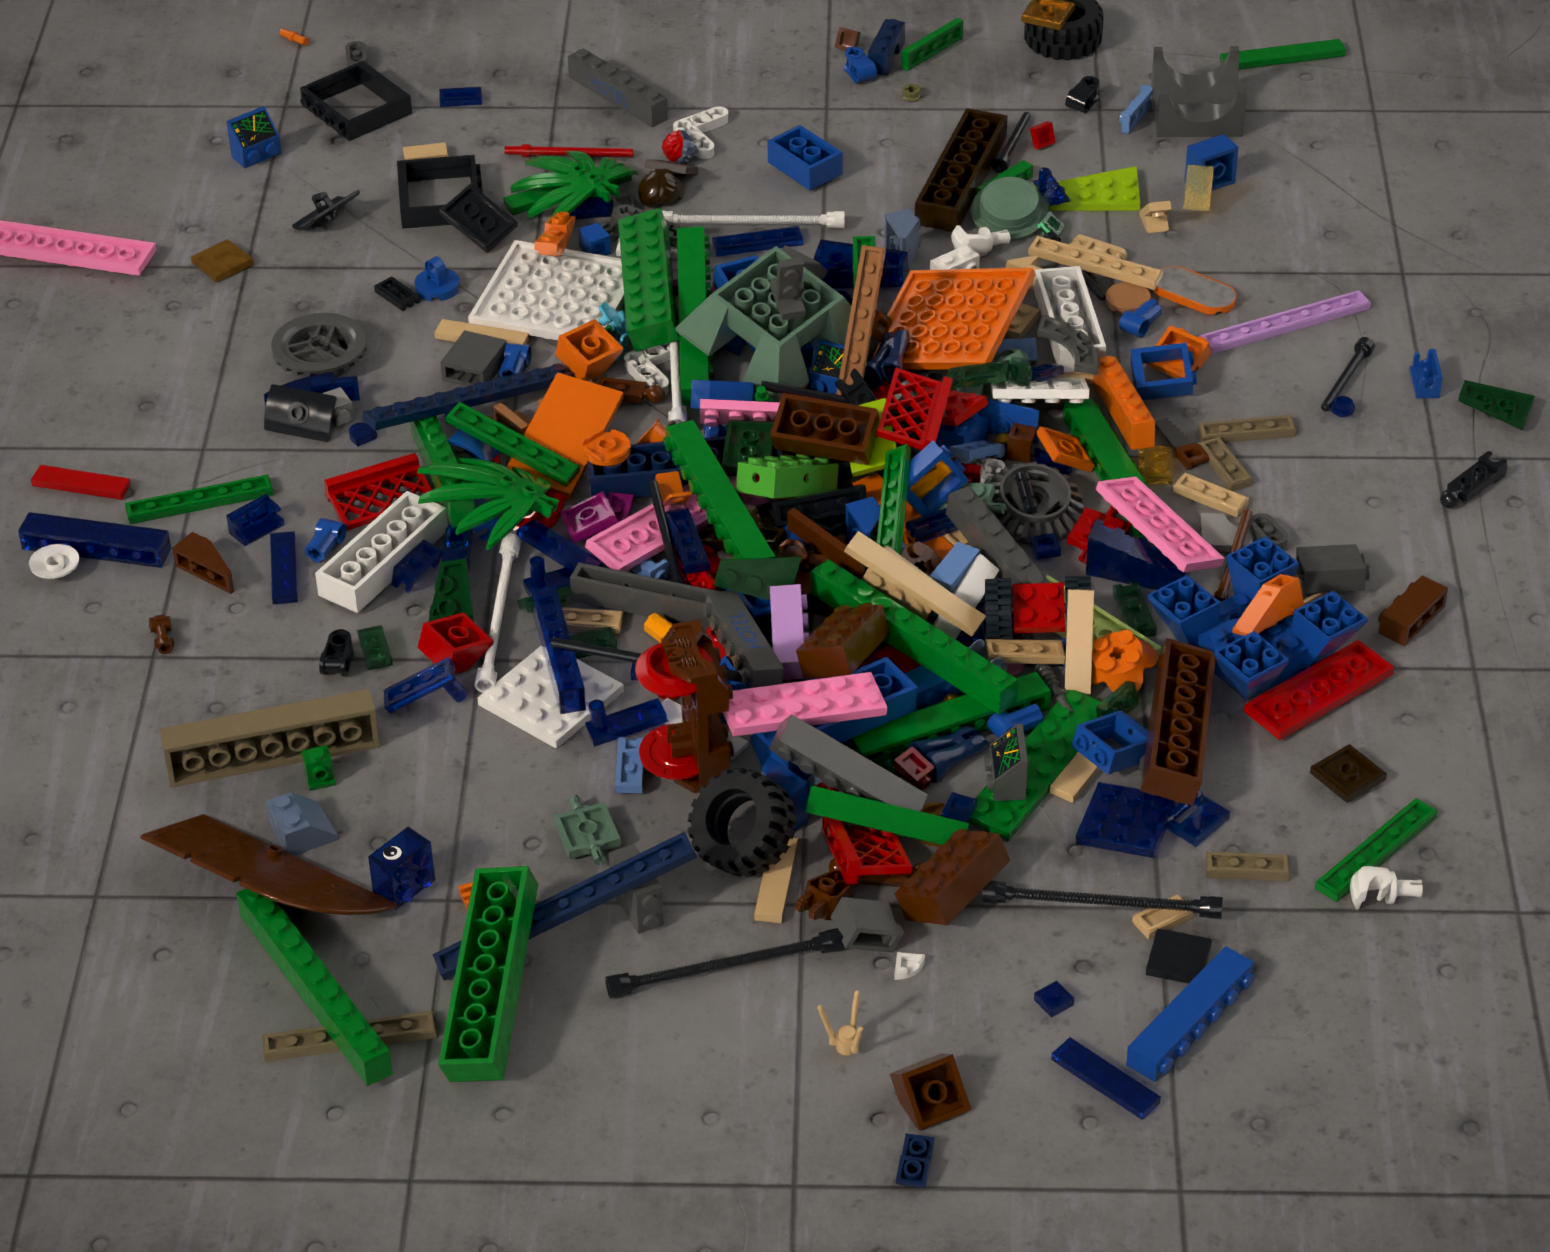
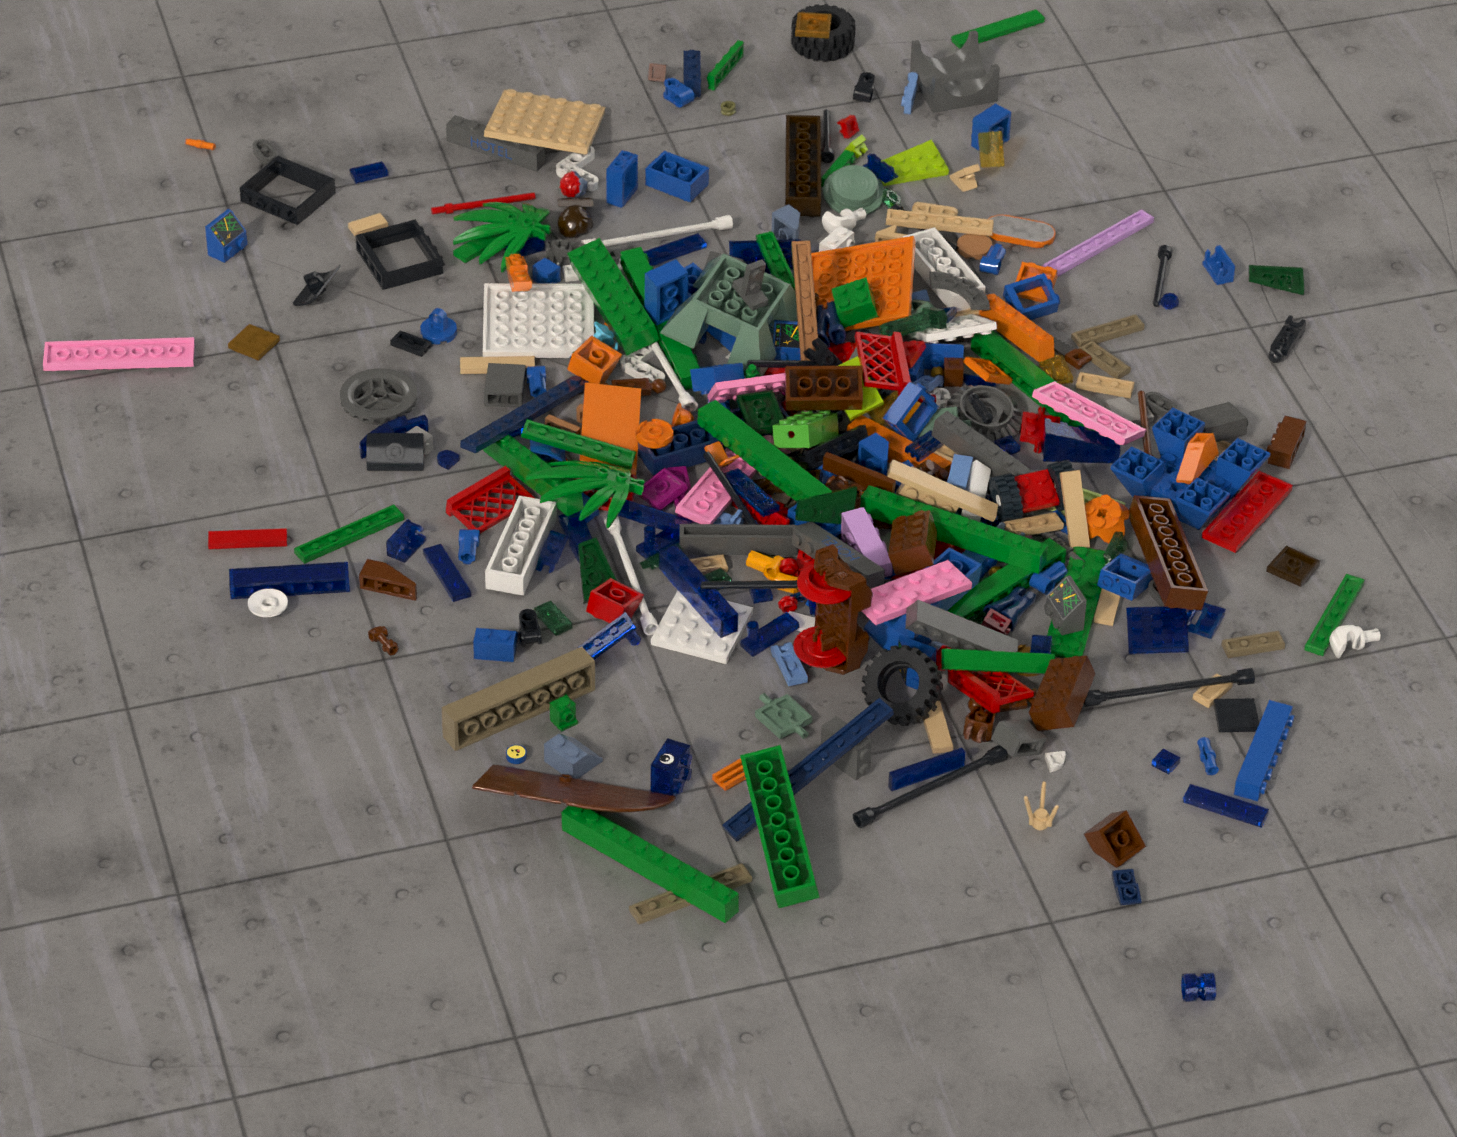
camera: 20 degrees left, 0 degrees up
black tile [439,184,518,253] -> none
green tile [877,444,911,554] -> none
clear green plate [1113,582,1157,637] -> none
none -> blue slope [473,628,519,662]
none -> tan plate [484,89,605,155]
none -> tile [506,745,527,764]
none -> blue window [606,150,638,208]
none -> blue brick [645,259,688,326]
none -> green brick [832,277,878,328]
none -> lime tile [845,135,868,159]
none -> clear blue tile [888,748,966,791]
none -> blue pin [1197,737,1219,775]

